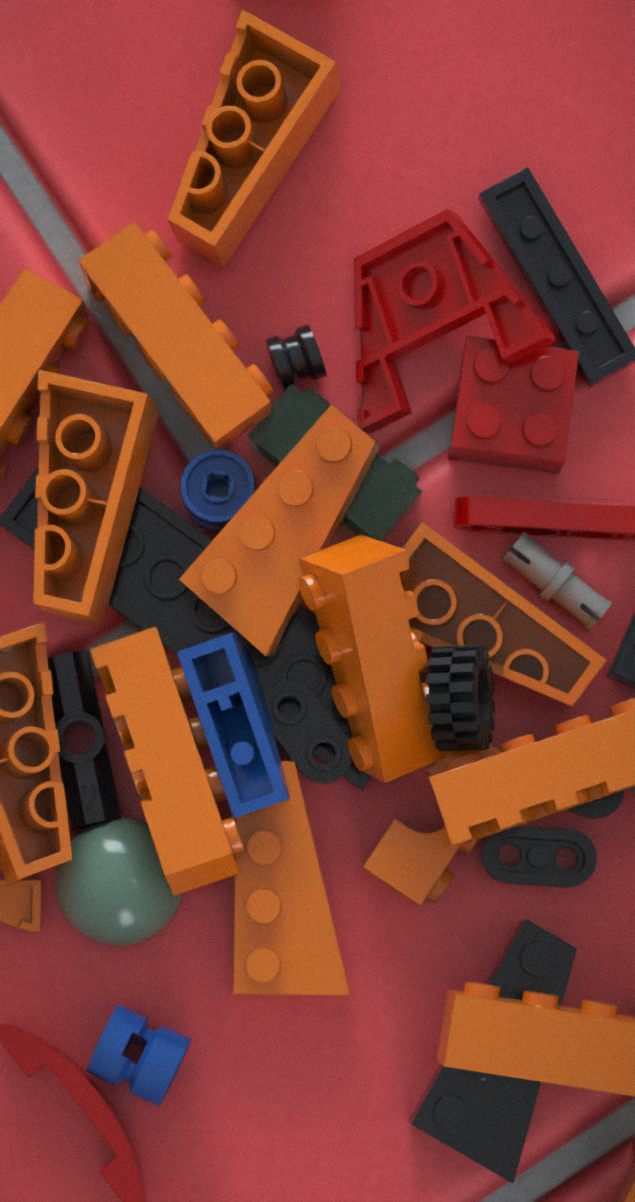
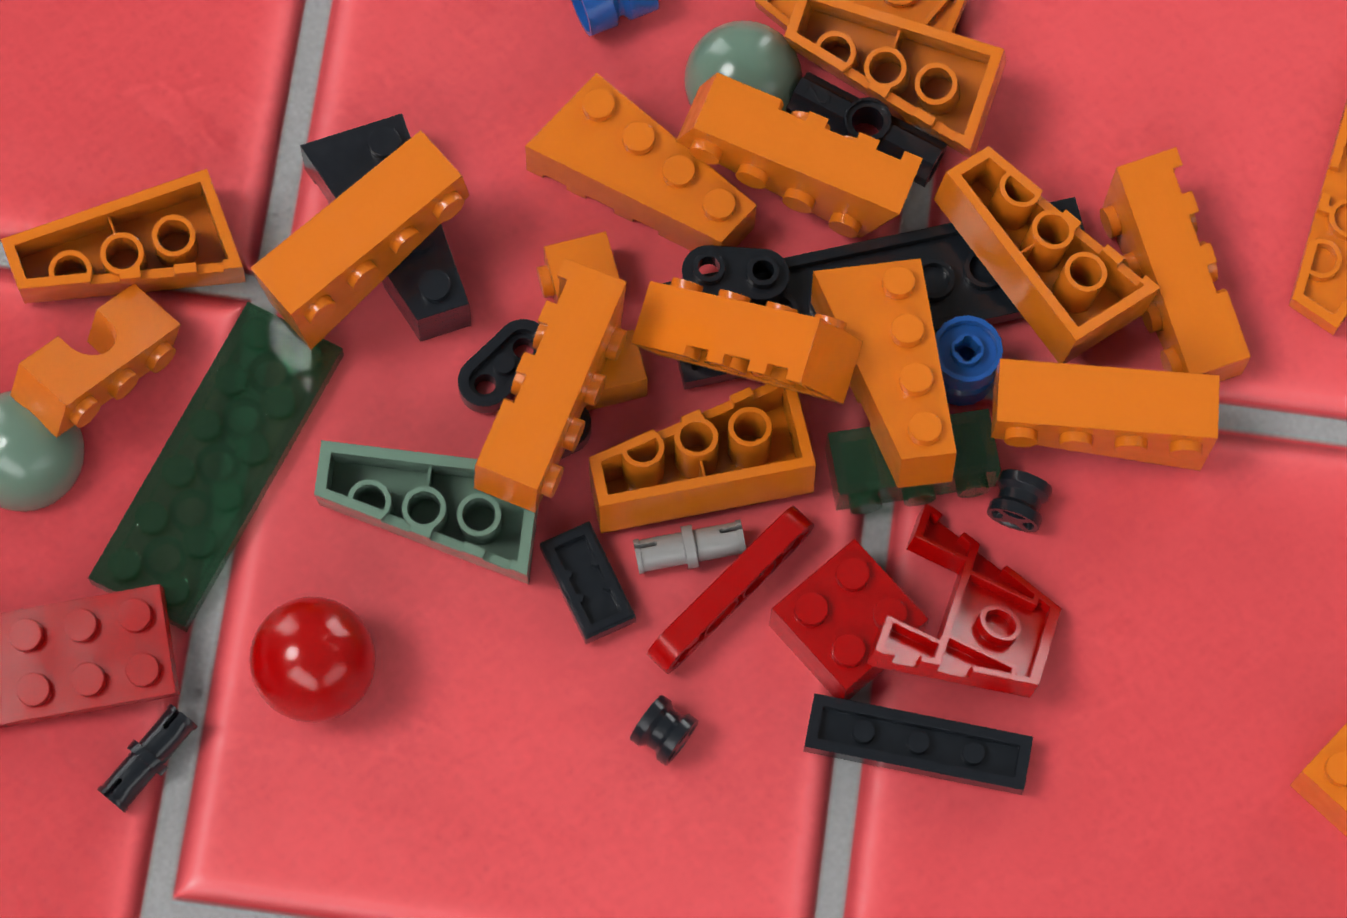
camera: 130 degrees right, 10 degrees down
orange wedge [168,9,342,268] -> none
blue slope [177,633,290,818] -> none
black tyre [426,644,495,752] -> none

